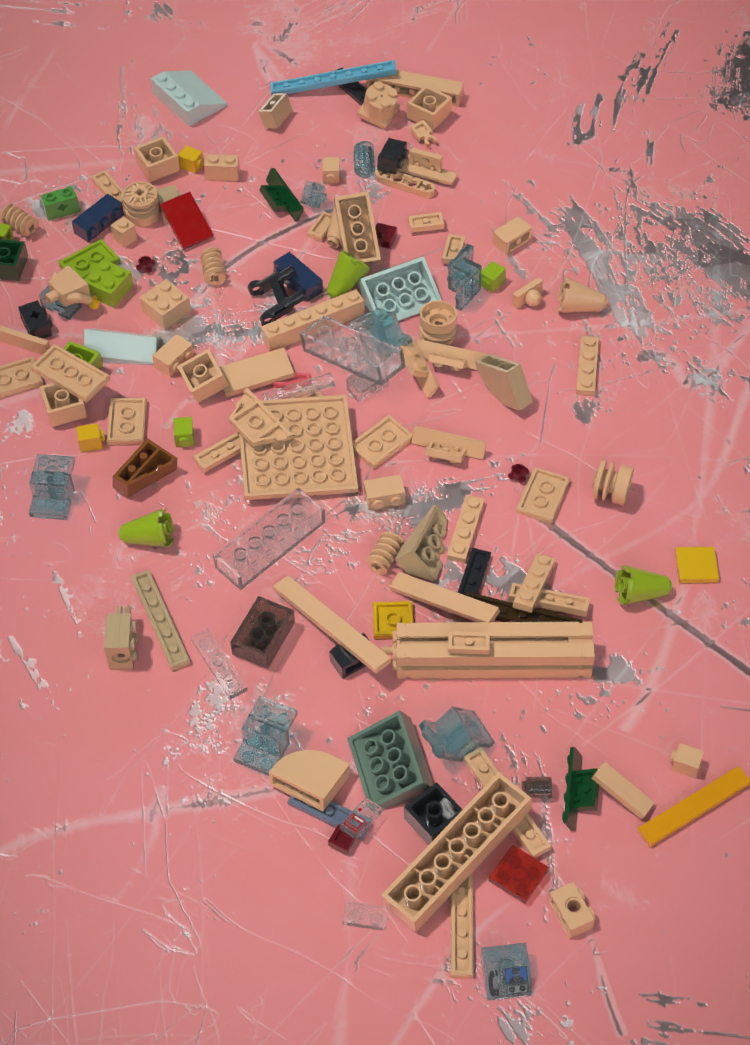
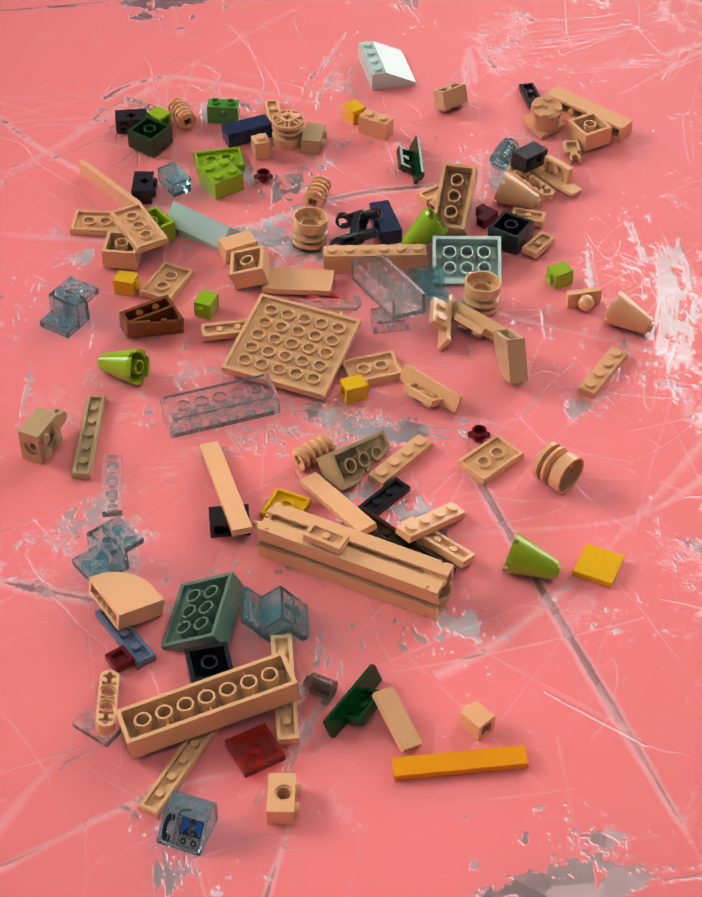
camera: 25 degrees right, 10 degrees down
light nougat torso [45,265,101,309] -> none
light nougat brick [134,136,180,182] -> none
light nougat brick [139,279,191,330] -> none
red tile [160,192,213,250] -> none
light nougat wing [229,388,293,447] -> none
clear smoke brick [230,596,295,669] -> none
medium azure tile [270,60,397,96] -> none
clear light blue brick [300,181,327,208] -> none
light nougat brick [322,157,340,183] -> none
clear tile [340,797,383,840] -> none
light nougat brick [363,474,405,510] -> none
clear light blue bracket [447,244,482,311] -> none
light nougat brick [492,216,532,255] -> none
none -> light nougat beam [95,670,120,735]
none -> light nougat wheel [292,206,329,250]
none -> yellow brick [340,374,369,404]
none -> black brick [488,210,534,255]
none -> light nougat cone [494,172,541,210]

